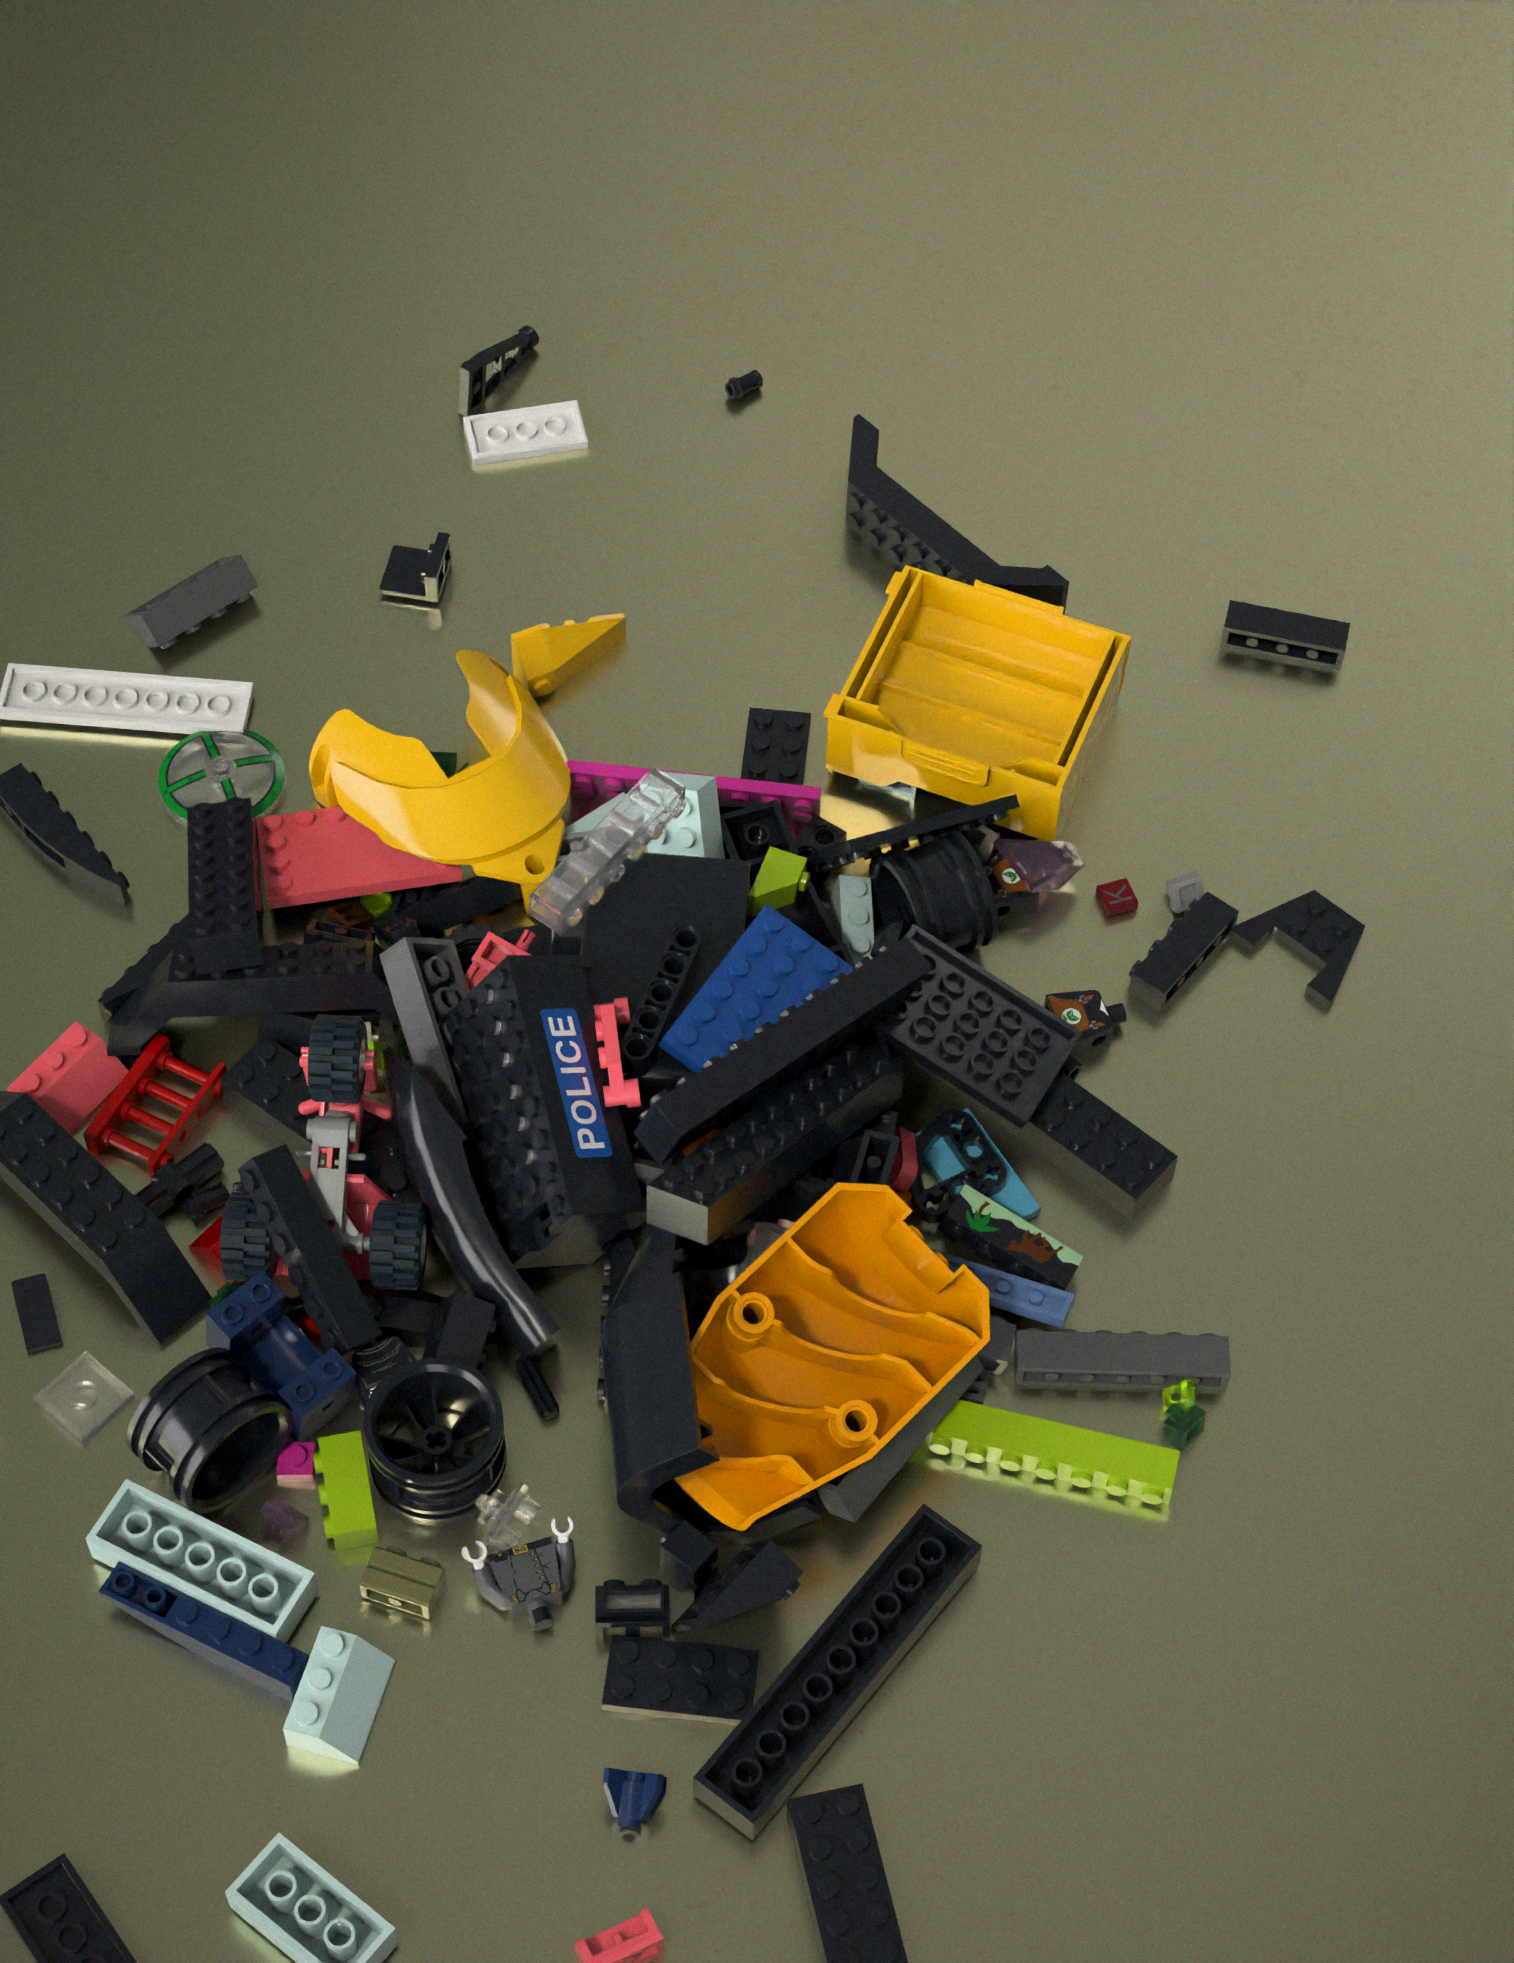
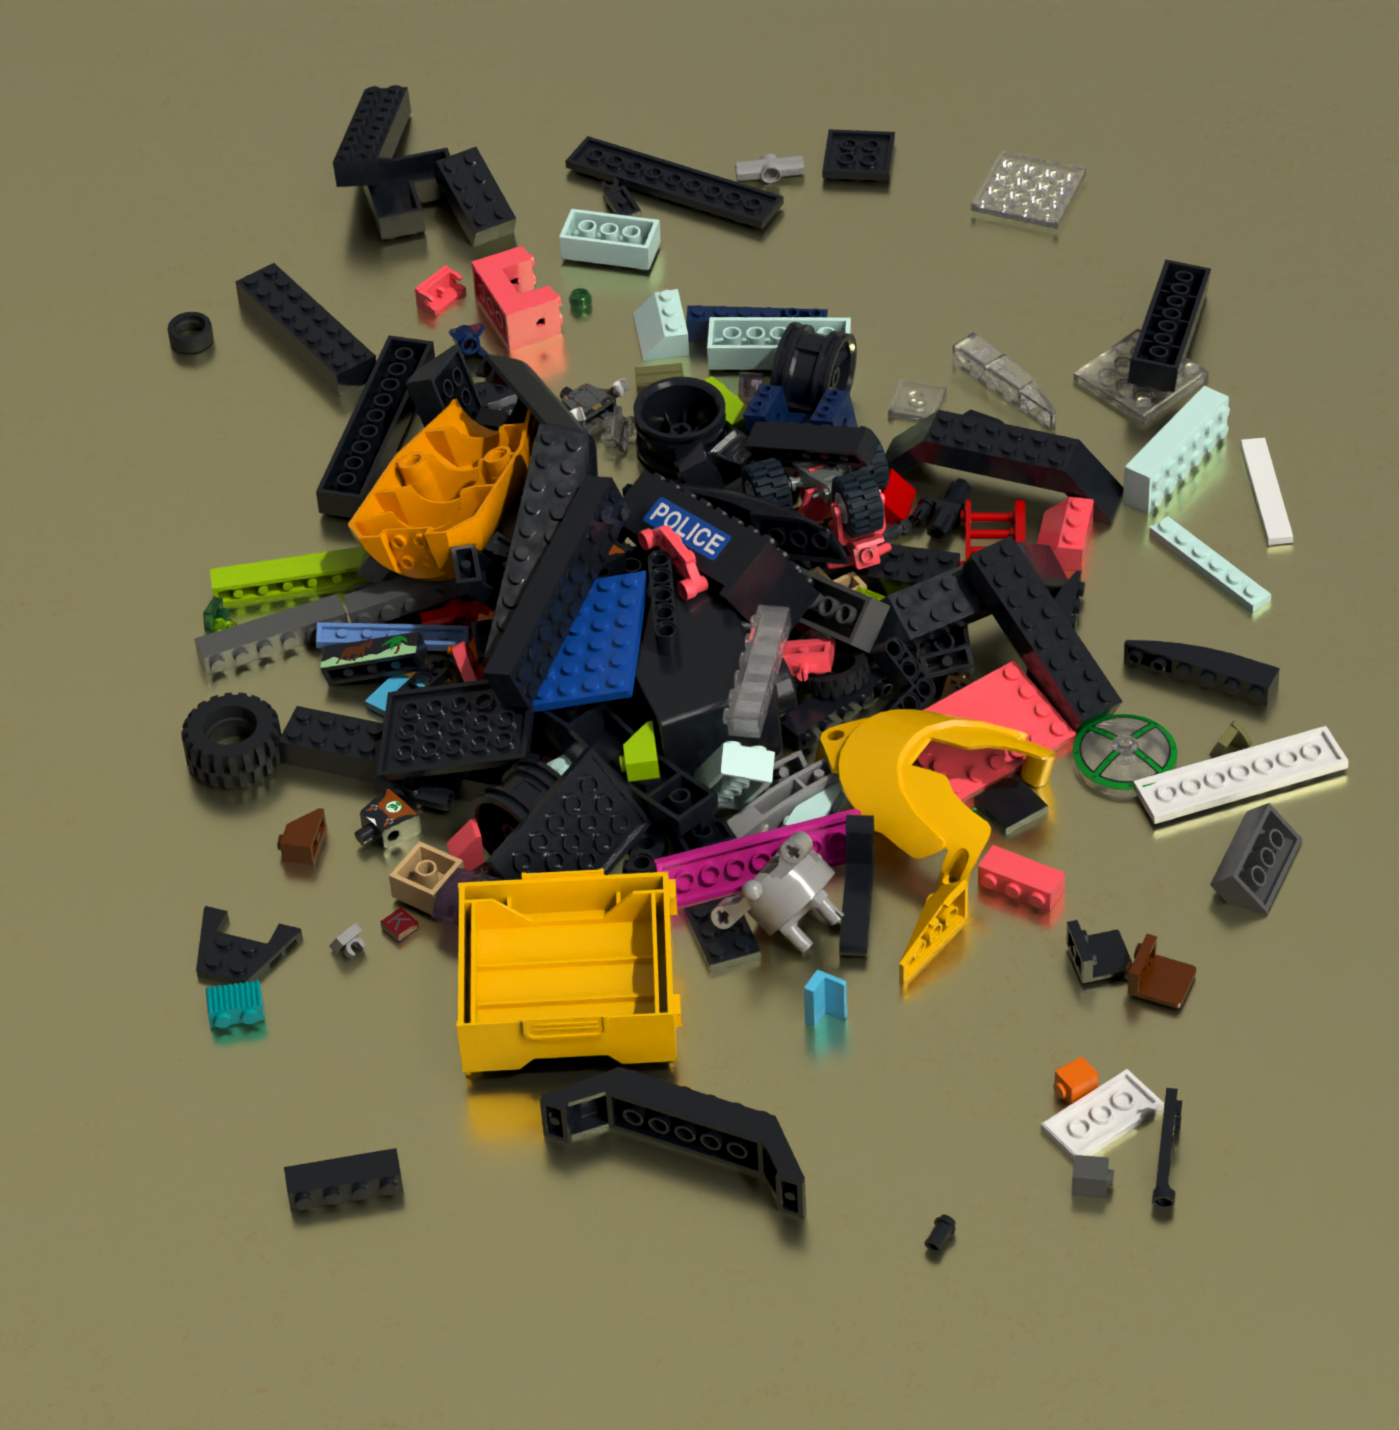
camera: 160 degrees right, 10 degrees down
black brick [1128,891,1239,1012] -> none
none -> black tyre [181,692,282,789]
none -> teal brick [205,980,265,1028]
none -> reddish brown slope [277,808,327,865]
none -> tan brick [389,841,465,916]
none -> coral slope [447,818,484,874]
none -> coral piece [471,246,563,351]
none -> clear green plate [569,288,592,309]
none -> light grey piece [711,831,844,954]
none -> medium azure panel [804,969,847,1028]
none -> black beam [839,814,875,957]
none -> coral brick [978,845,1065,912]
none -> orange brick [1053,1056,1099,1105]
none -> dark grey brick [1072,1155,1114,1198]
none -> reddish brown bracket [1125,934,1196,1008]
none -> olive tile [1209,721,1253,758]

